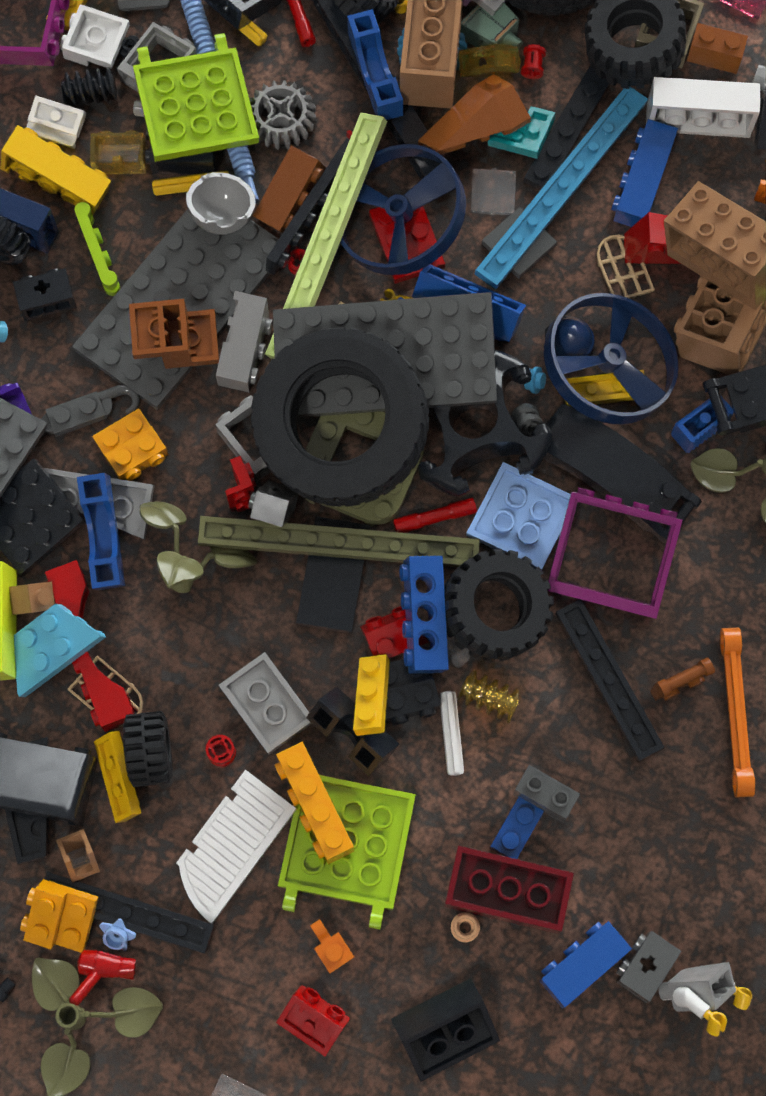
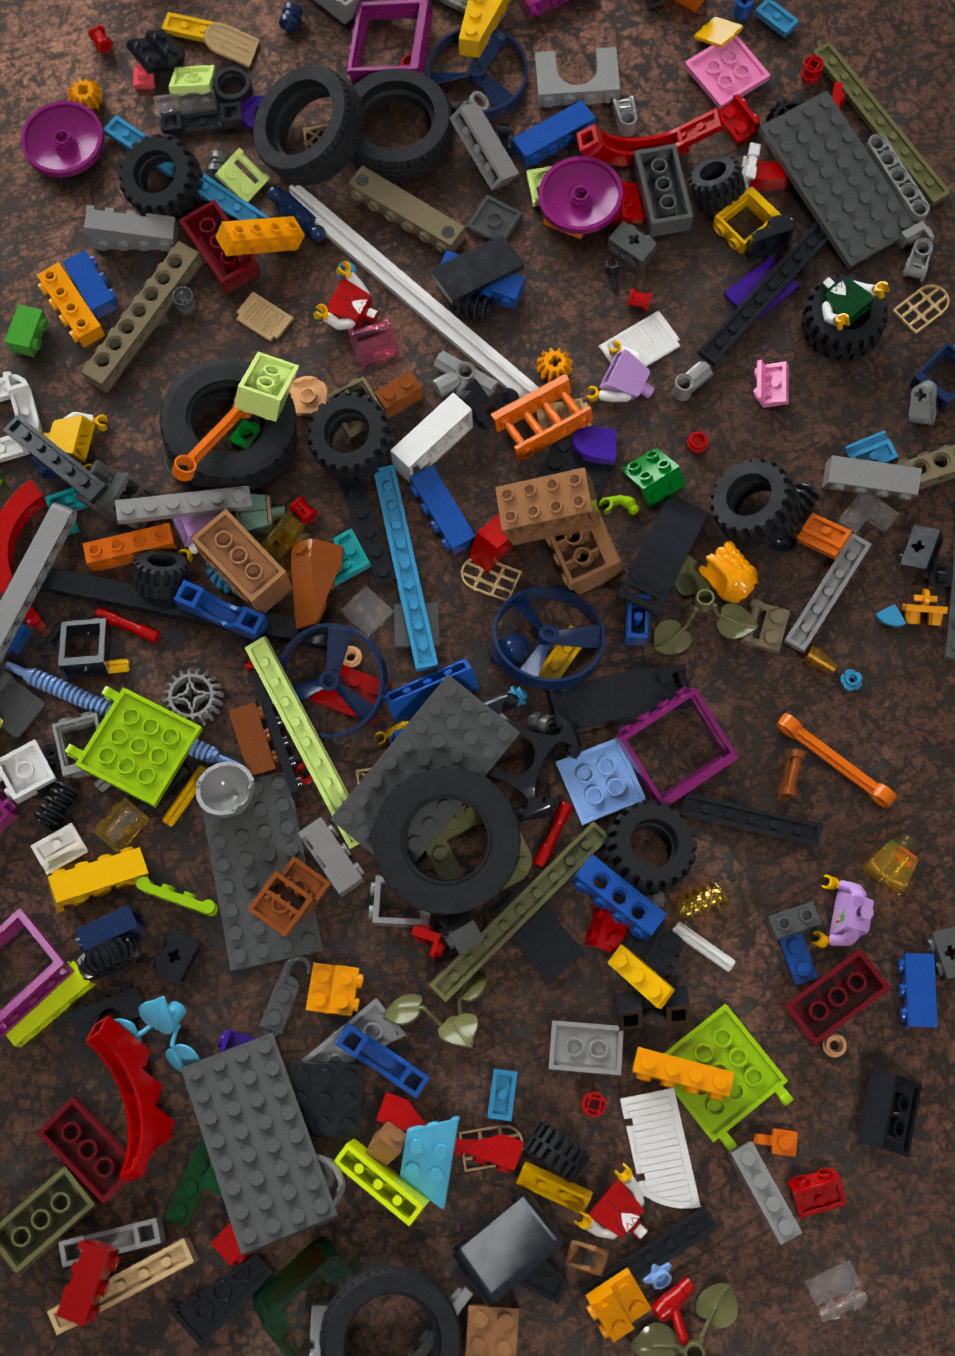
camera: 45 degrees left, 0 degrees up
none -> light nougat plate [343,646,362,668]
none -> dark azure plate [487,1069,518,1121]
none -> torso [574,1163,648,1240]
none -> light grey brick [727,1141,802,1245]
none -> lavender torso [811,875,874,948]
none -> clear yellow torso [862,835,919,895]

